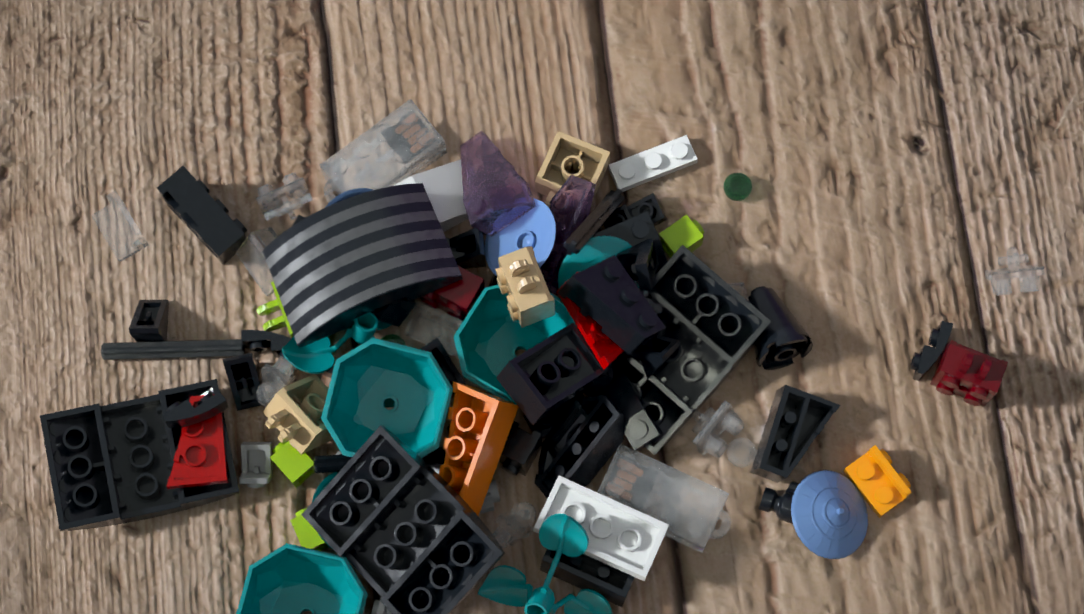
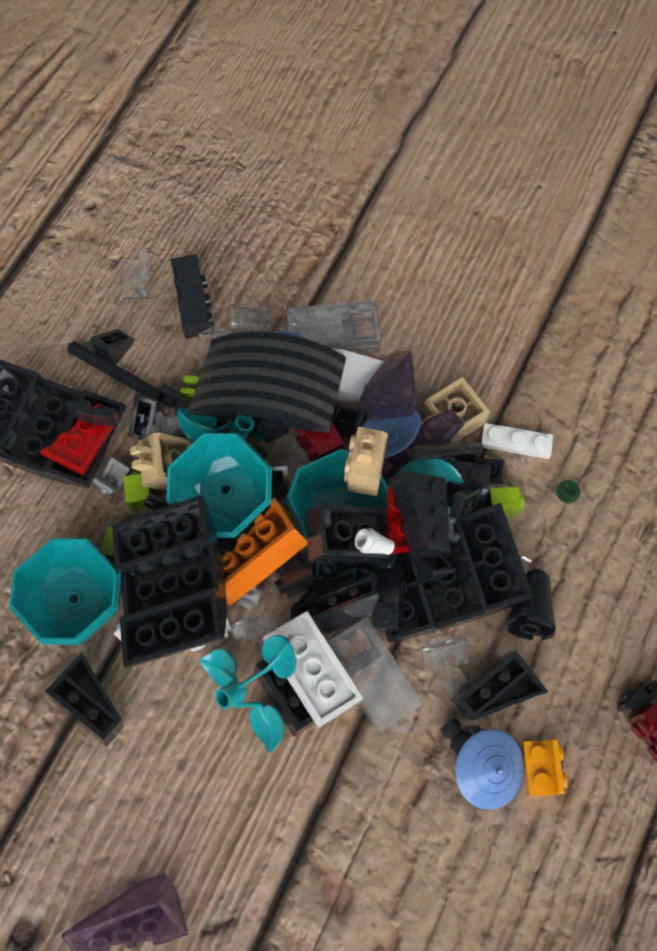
camera: 30 degrees right, 5 degrees down
none -> white cone [355,528,394,555]

